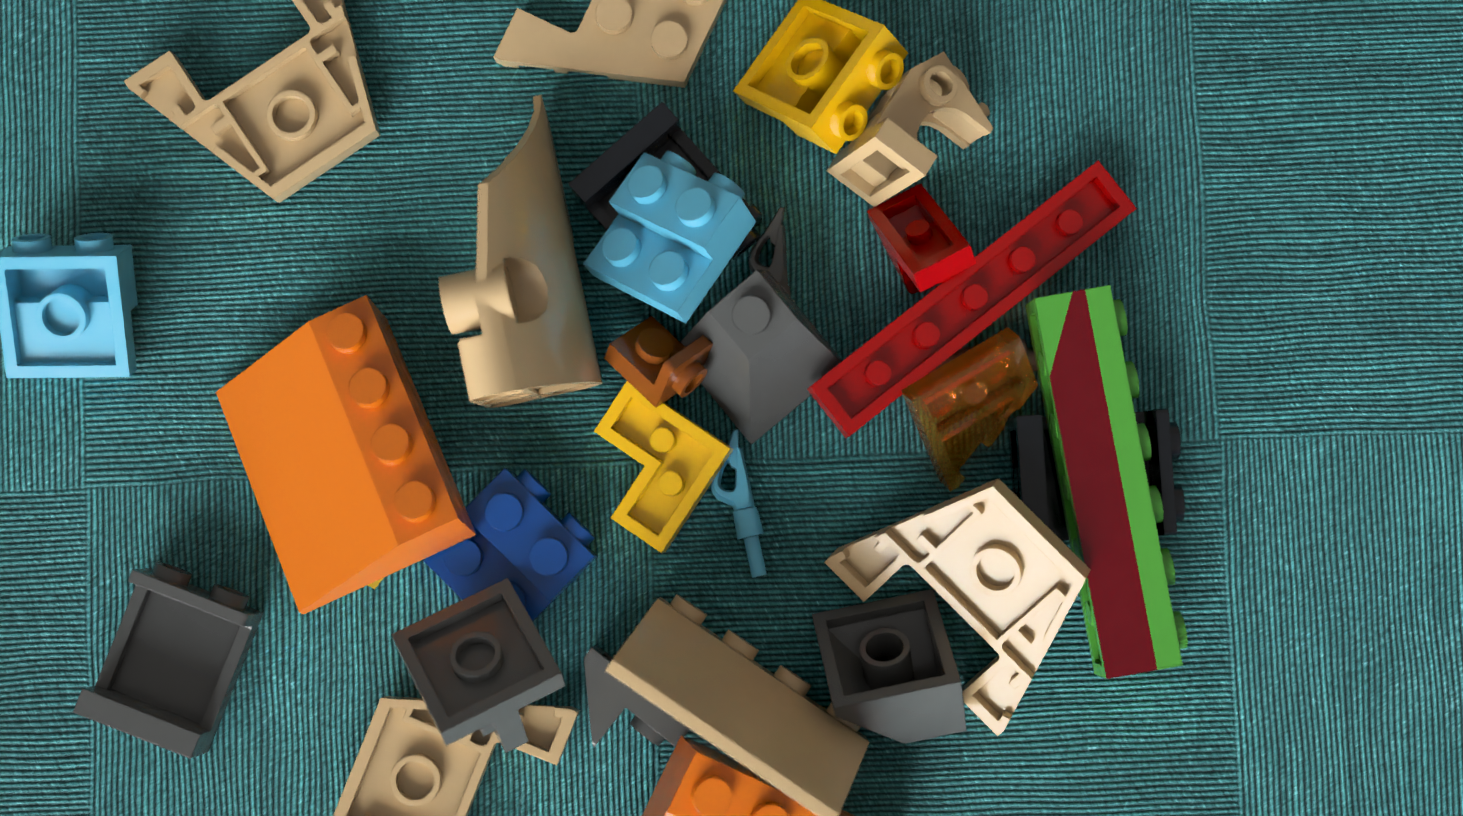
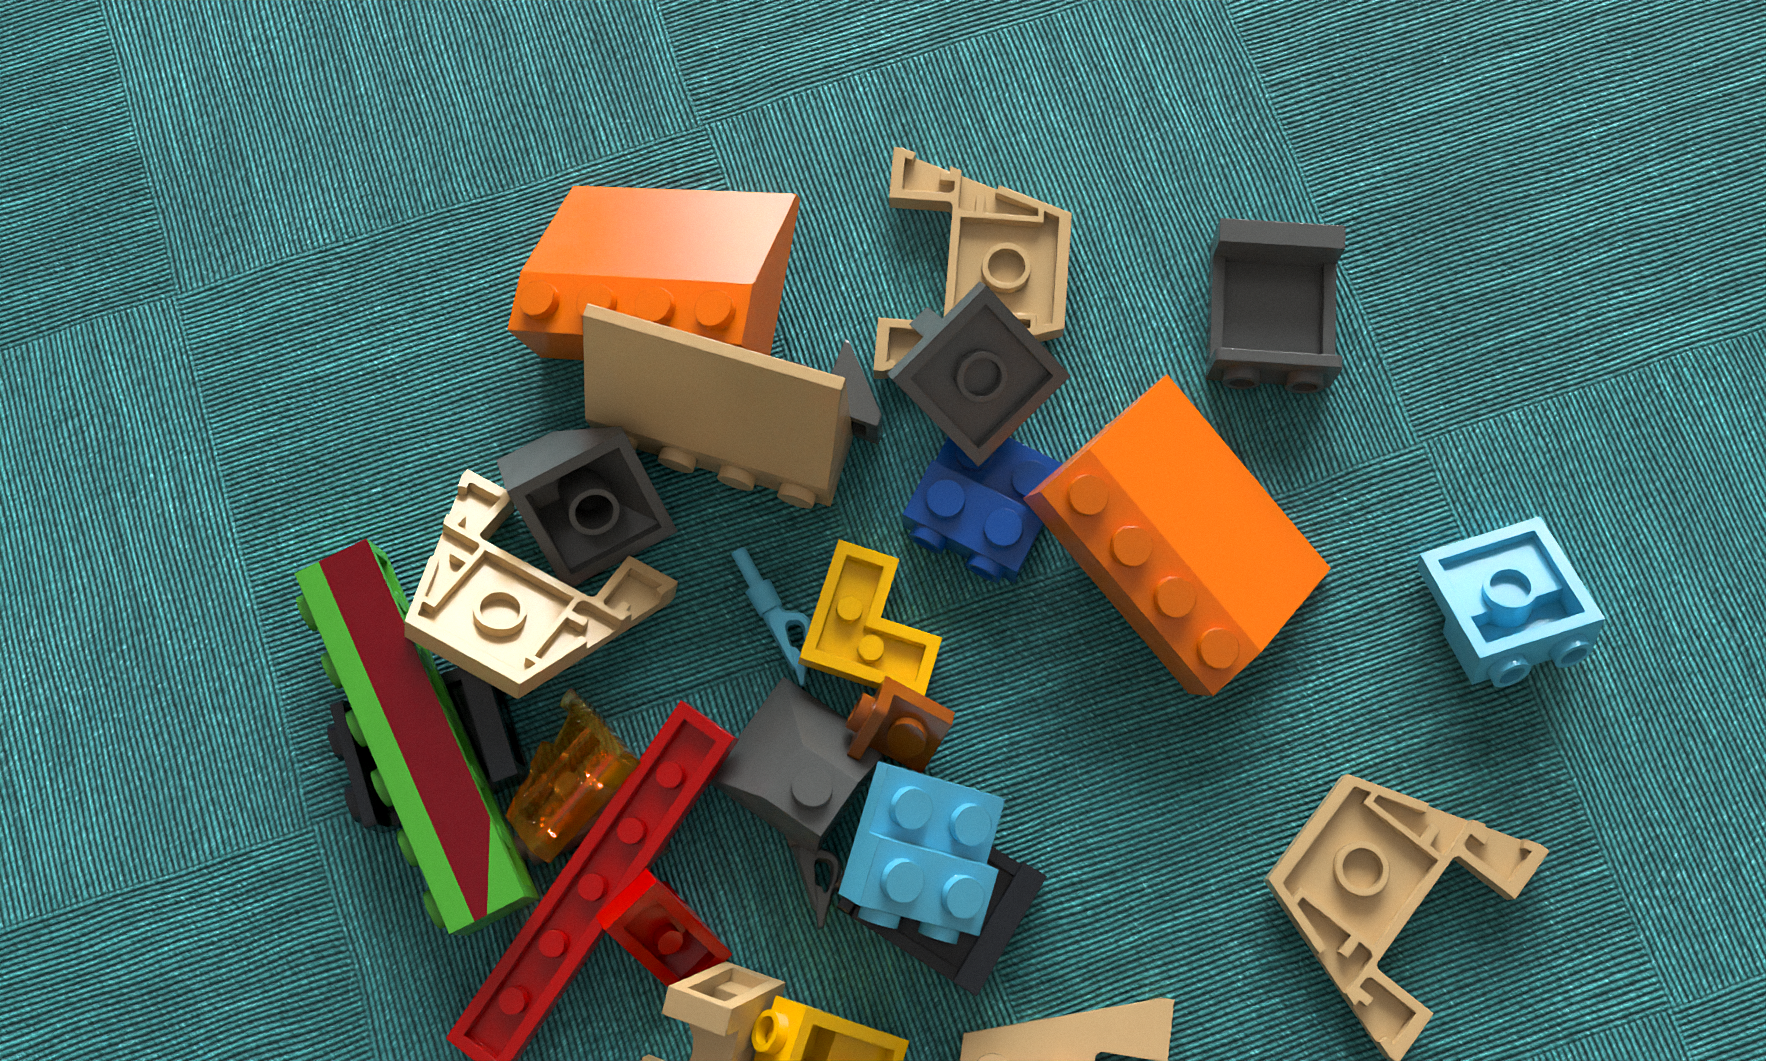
camera: 160 degrees right, 10 degrees down
tan panel [438,95,603,408] -> none

